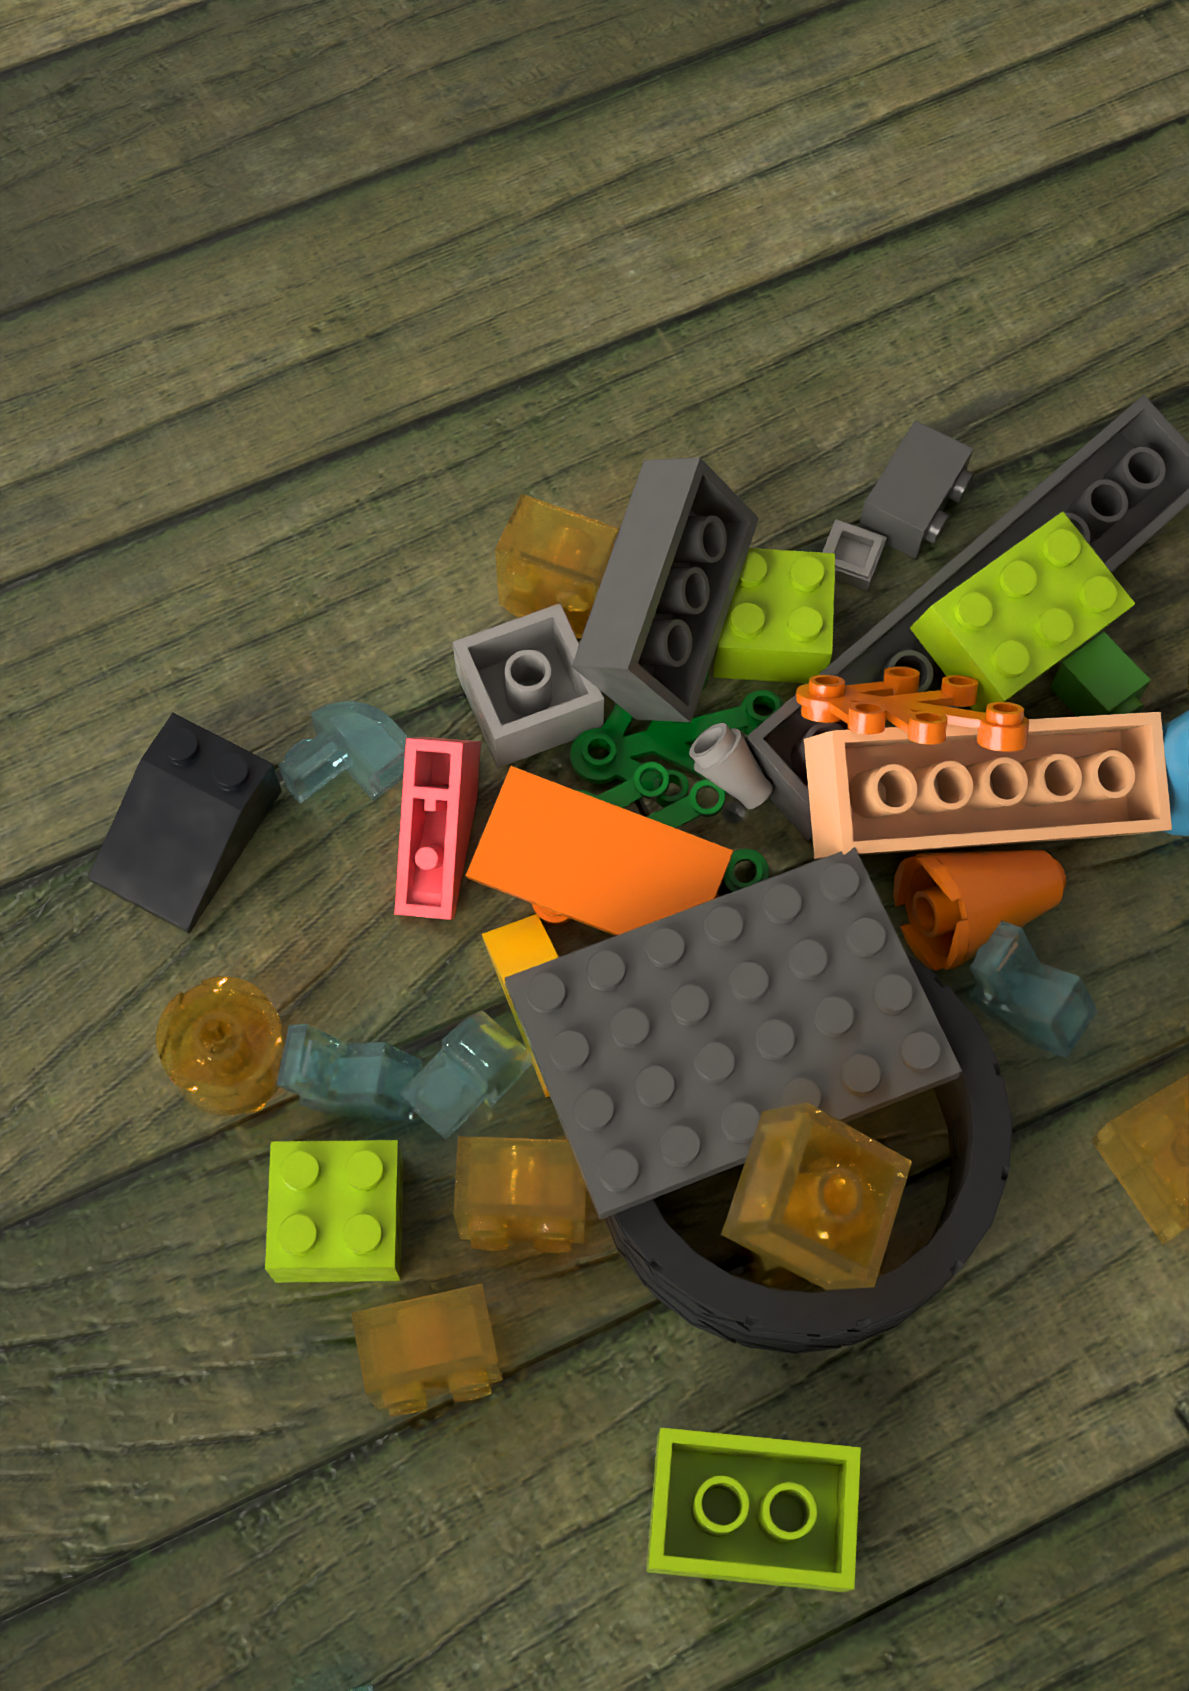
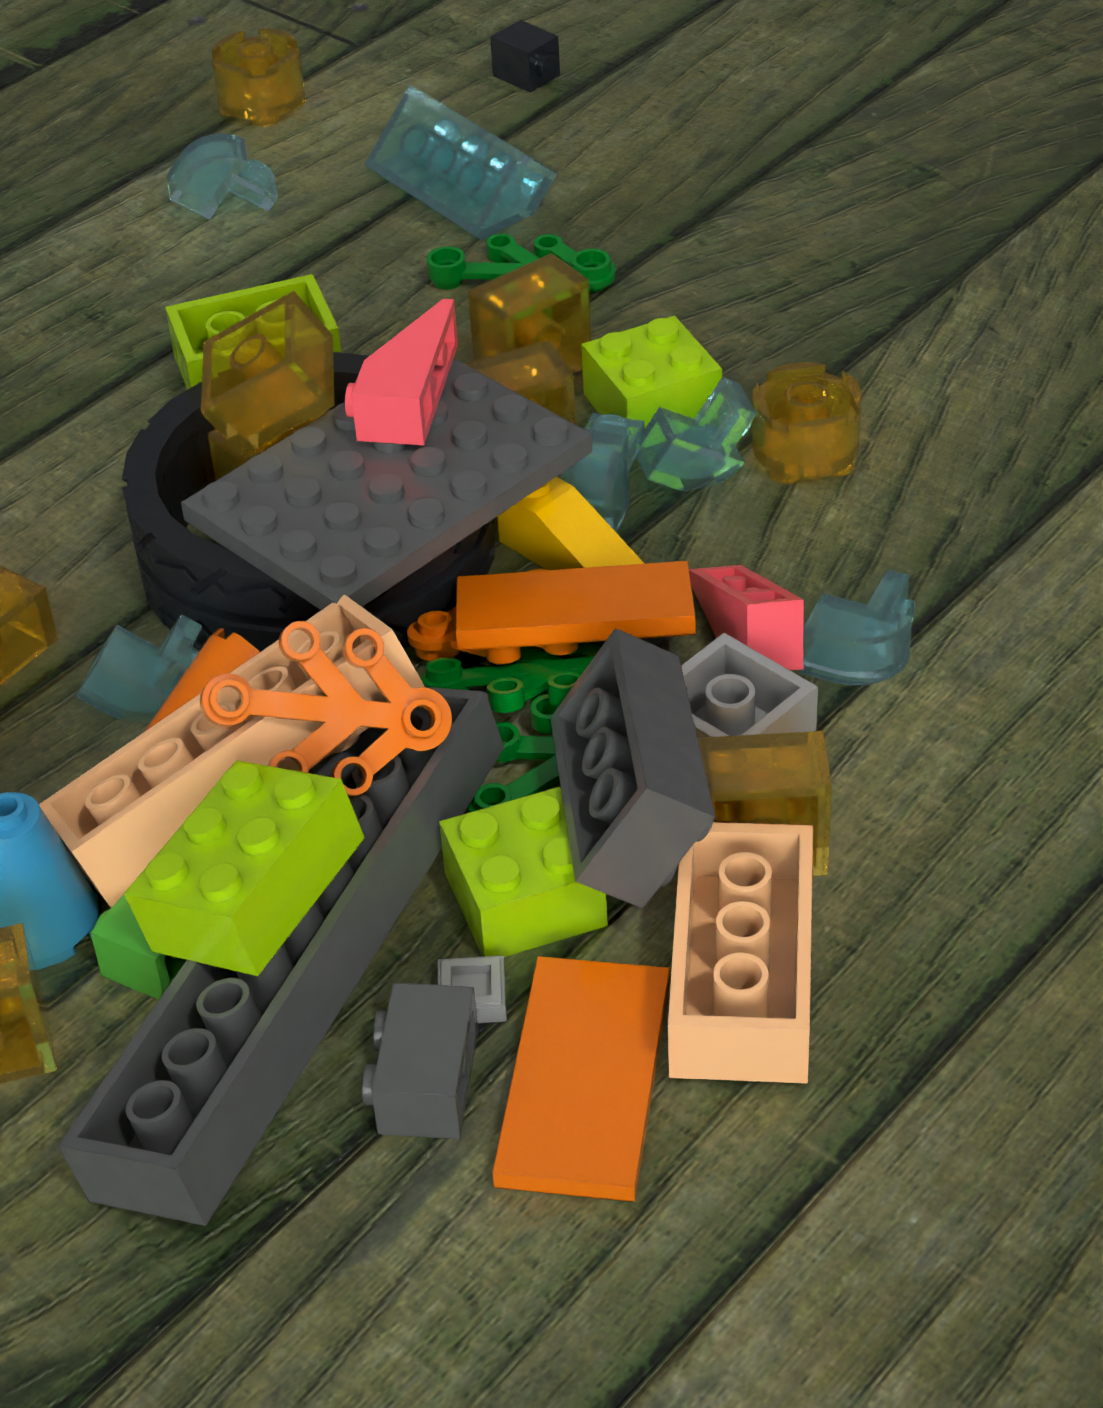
camera: 160 degrees right, 25 degrees down
black slope [88,712,282,934] -> none
light grey cone [689,723,773,809] -> none
none -> coral slope [345,299,458,446]
none -> green plant [426,233,616,319]
none -> orange tile [492,956,670,1202]
none -> light nougat brick [668,822,813,1083]

